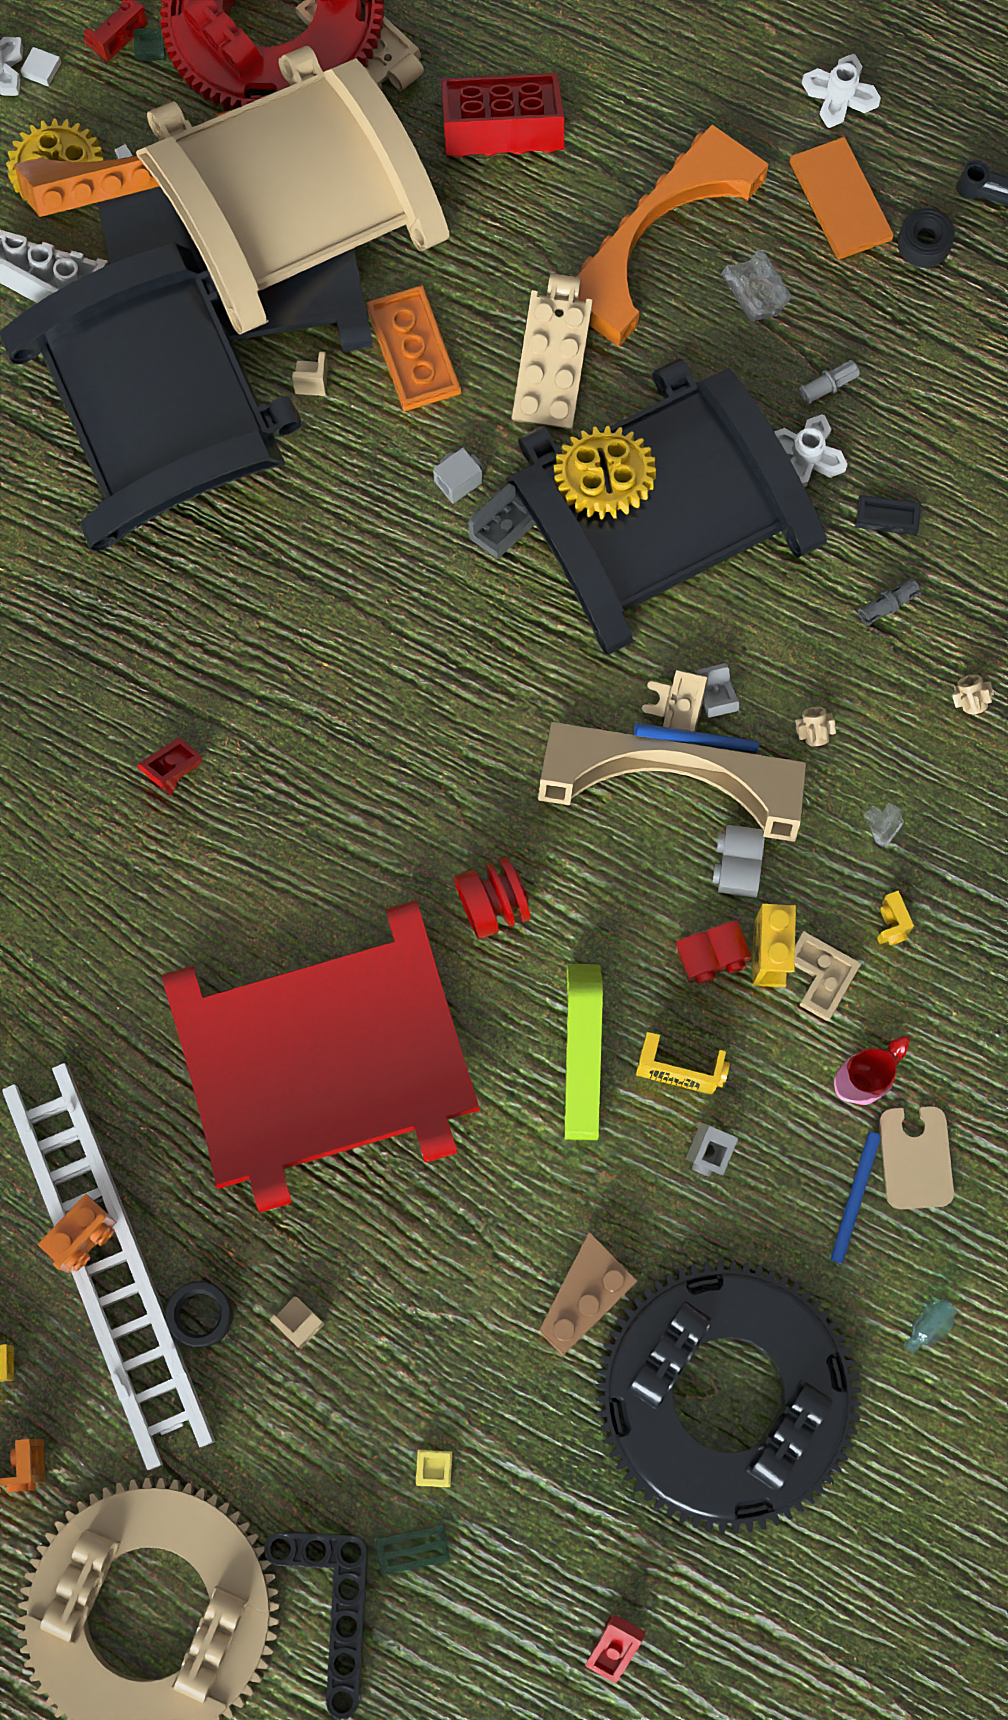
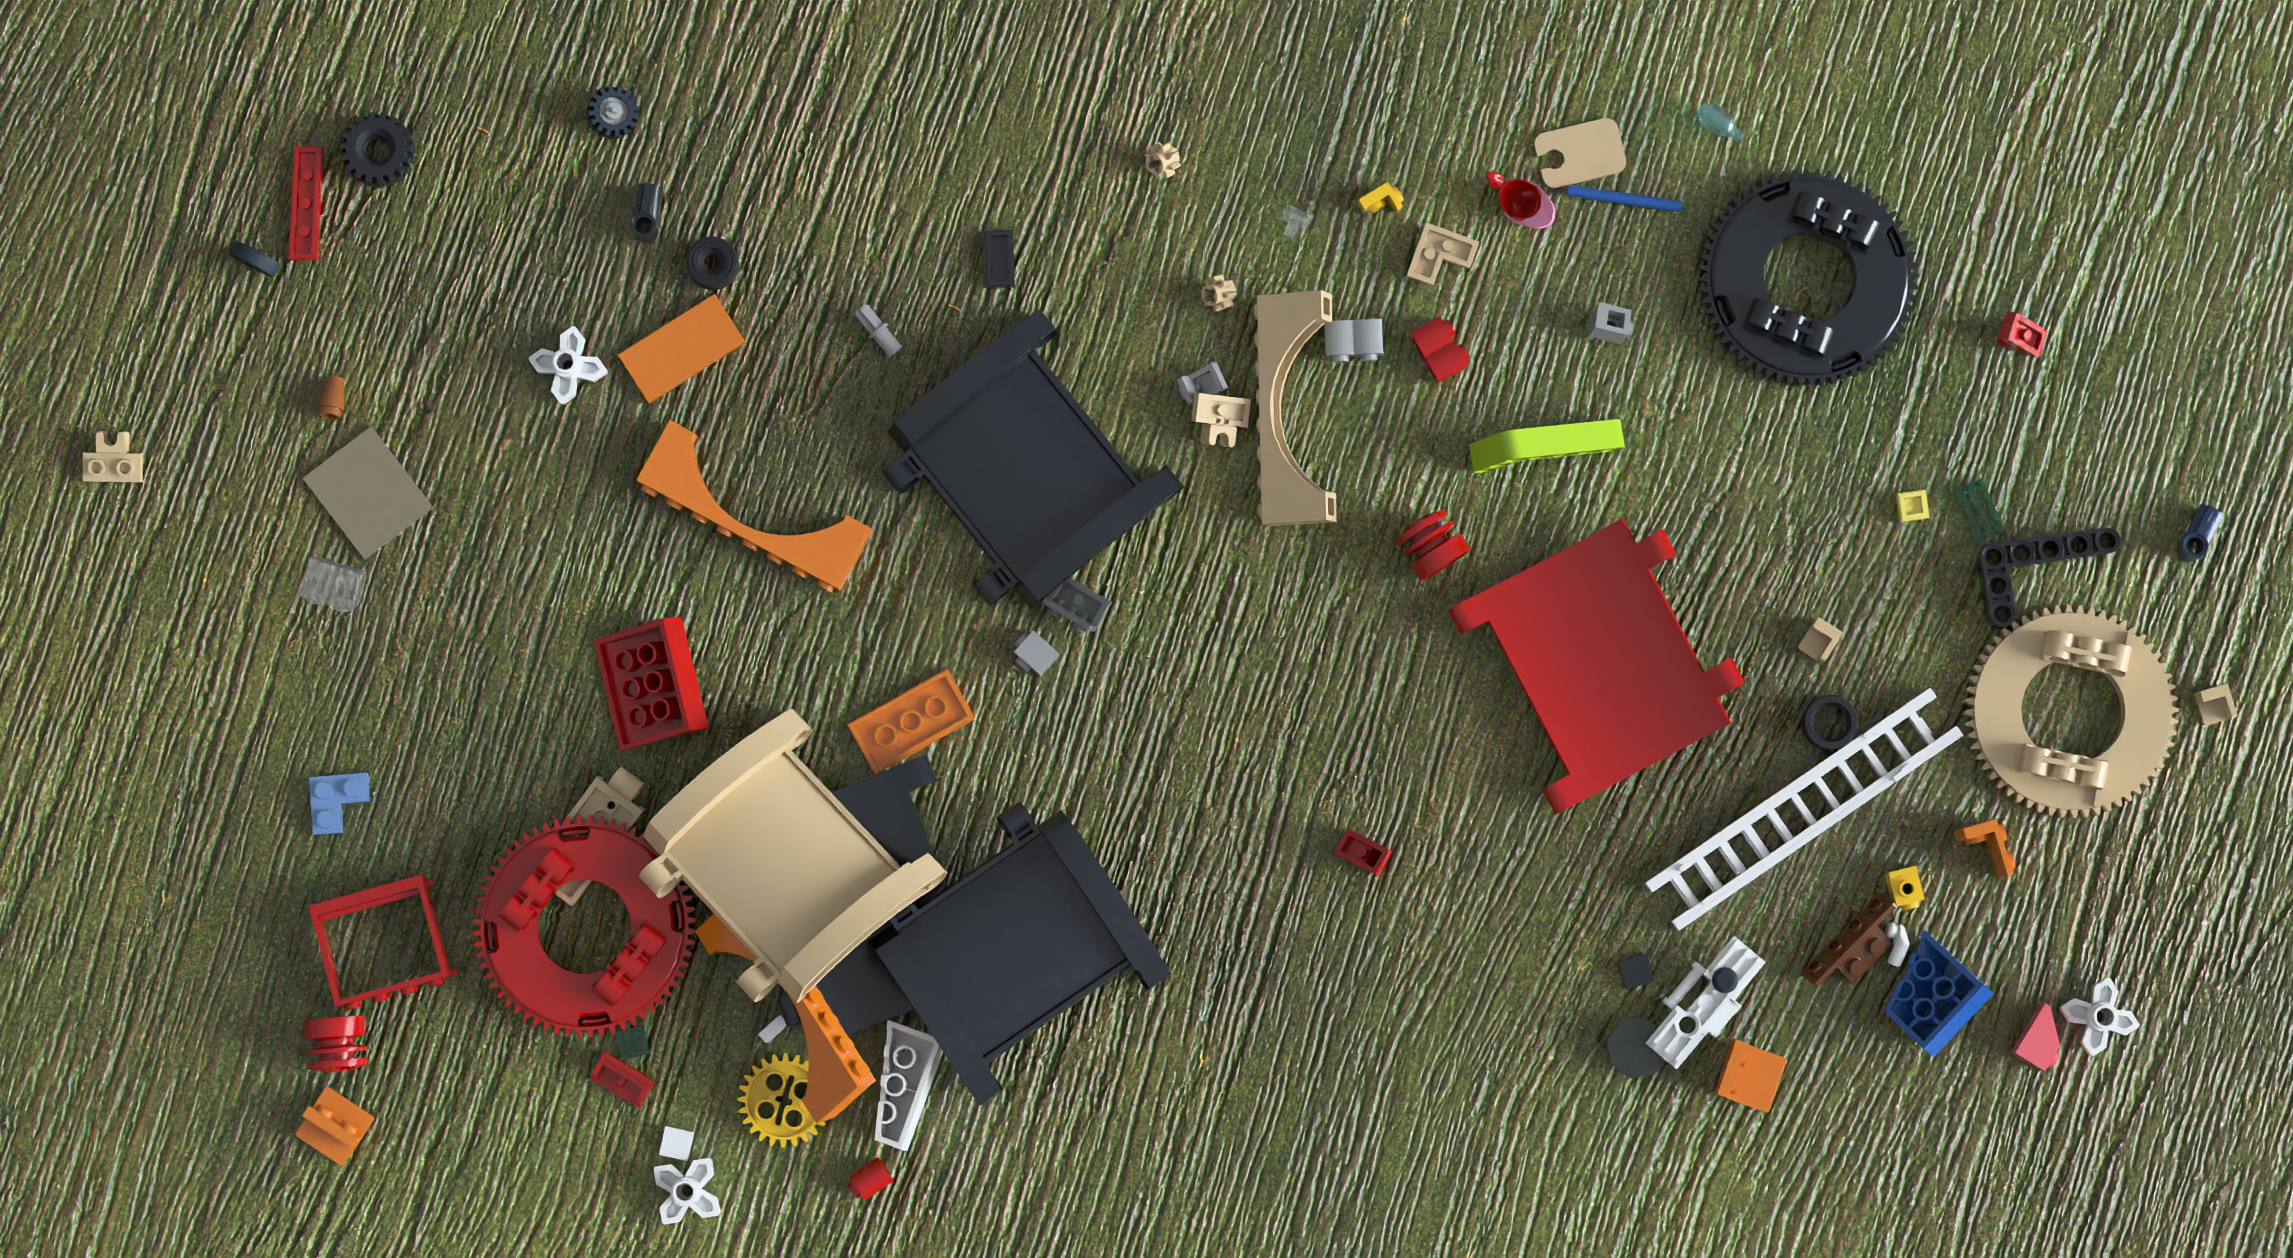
camera: 100 degrees left, 10 degrees up
orange bracket [37,1194,117,1273] -> none
tan panel [292,352,328,396] -> none
tan hinge [512,273,593,430] -> none
medium nougat wedge [539,1232,637,1356] -> none
yellow gear [554,426,656,519] -> none
blue bar [634,723,759,753] -> none
yellow panel [636,1032,730,1095] -> none
clear bracket [721,250,791,322] -> none
yellow panel [752,904,796,987] -> none
white plant [774,414,847,487] -> none
dark grey pin [858,577,921,626] -> none

